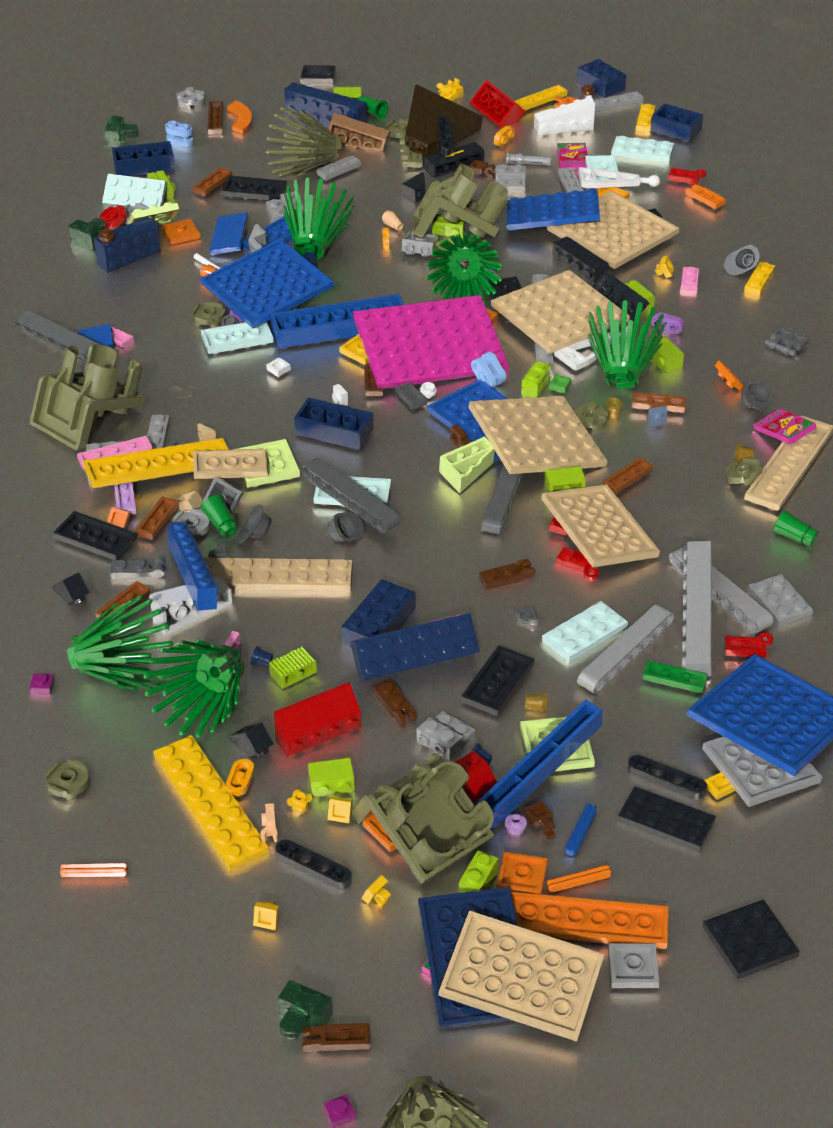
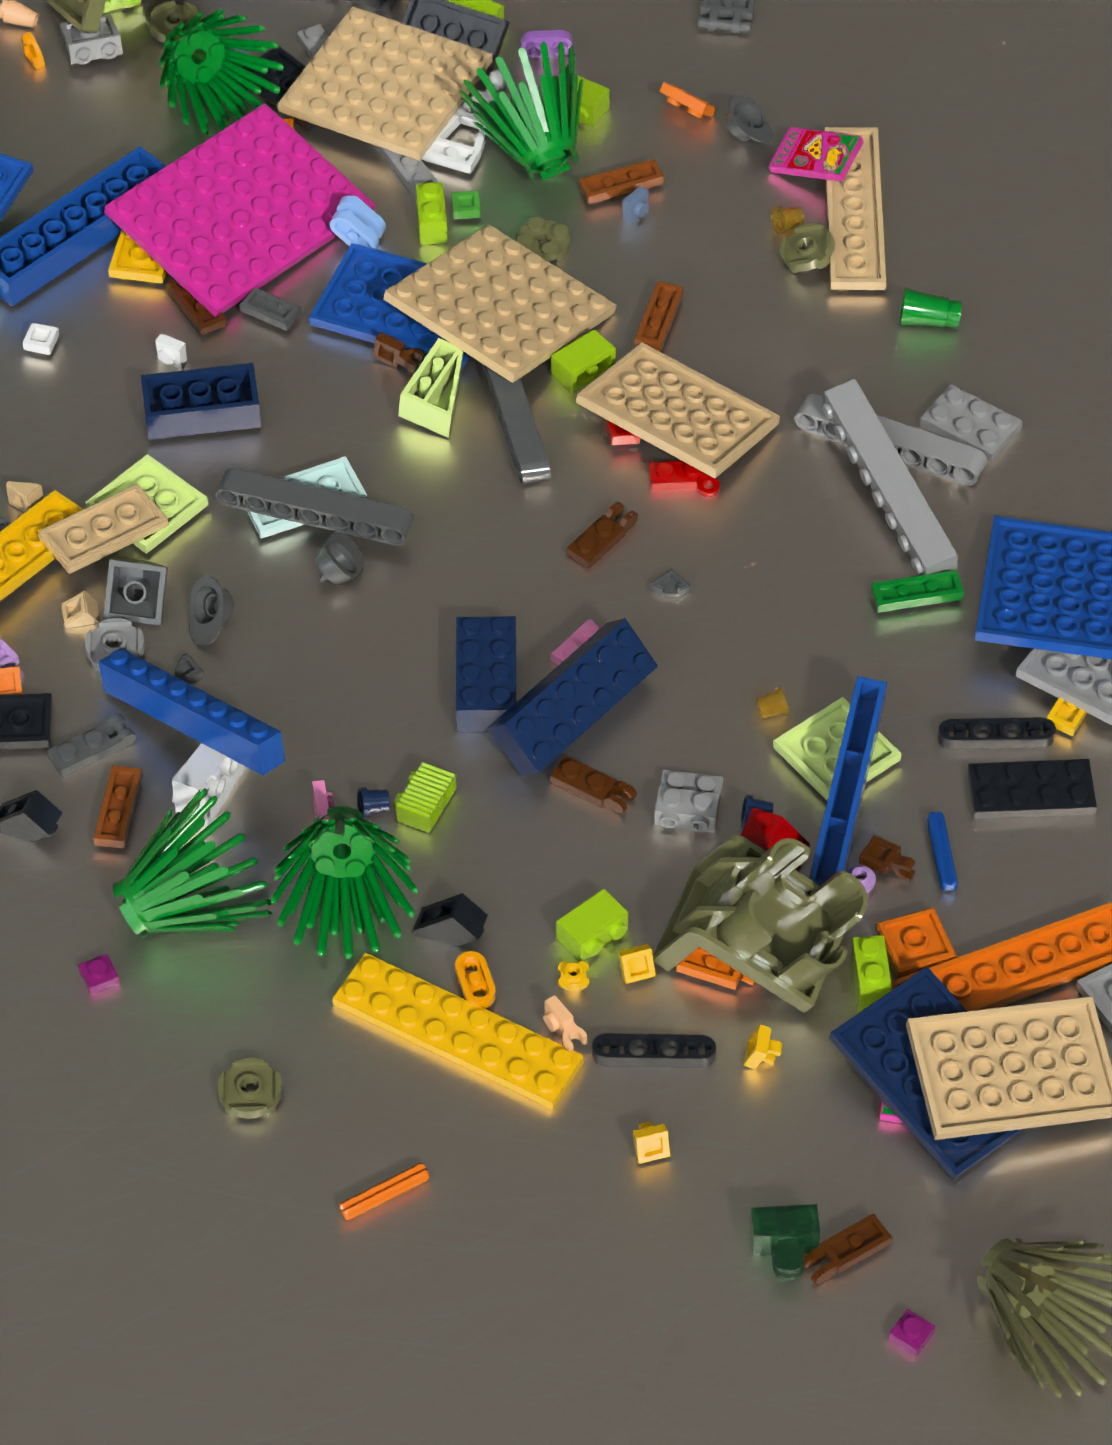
camera: 30 degrees left, 10 degrees up
dark orange plate [136,496,179,540] -> none
green plant [200,494,238,538] -> none
tan plate [203,557,353,591] -> none
red slope [274,682,362,757] -> none
white plate [420,382,437,398] -> none
black plate [461,645,535,716] -> none
light aqua plate [542,601,628,663] -> none
orange axle [546,865,611,893] -> none
light grey beam [577,604,674,694] -> none
clear yellow piece [605,398,623,420] -> none
red hinge [724,632,774,658] -> none

